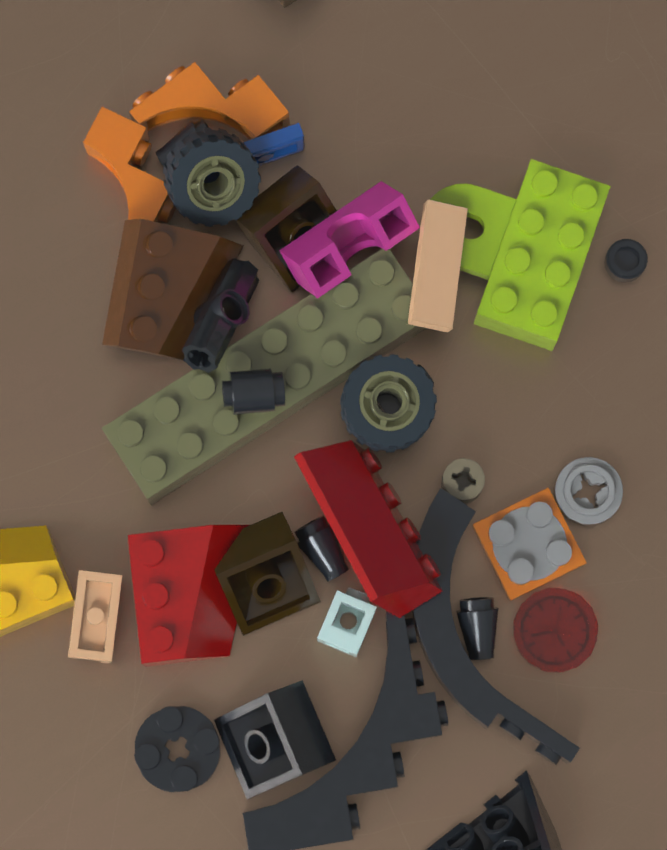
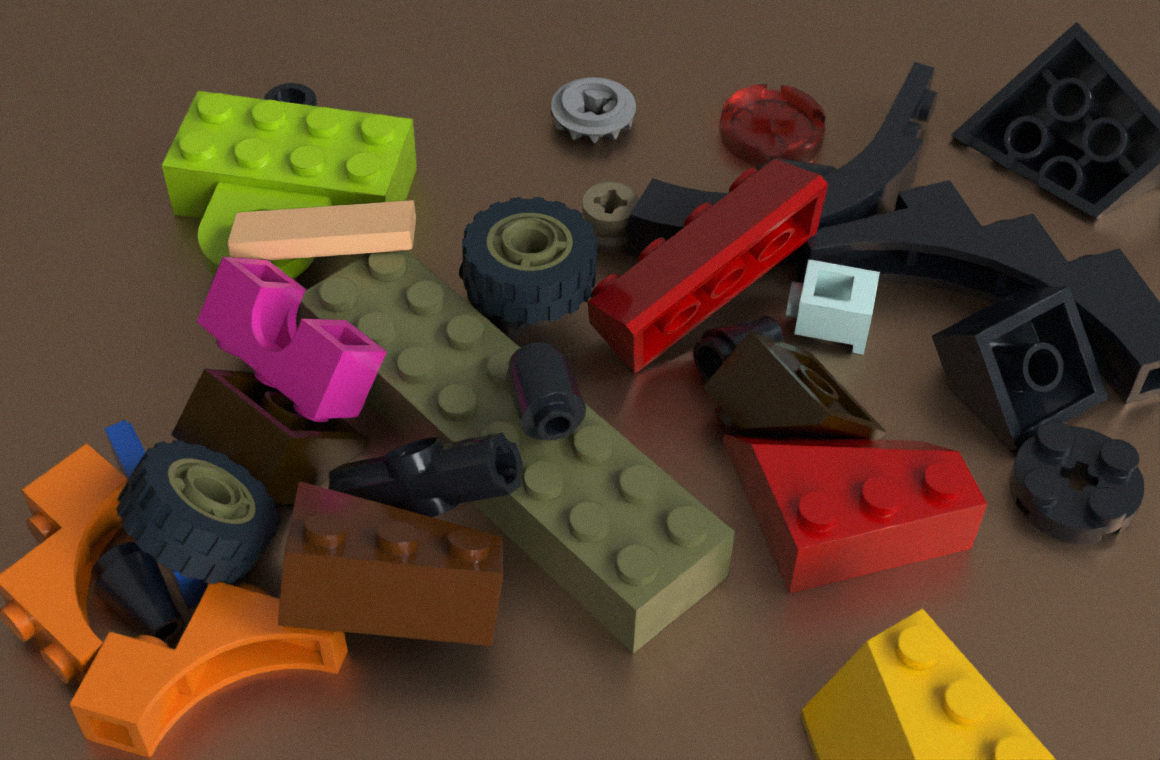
camera: 100 degrees left, 30 degrees down
light nougat panel [68,570,122,663] -> none
light grey piece [472,487,587,601] -> none

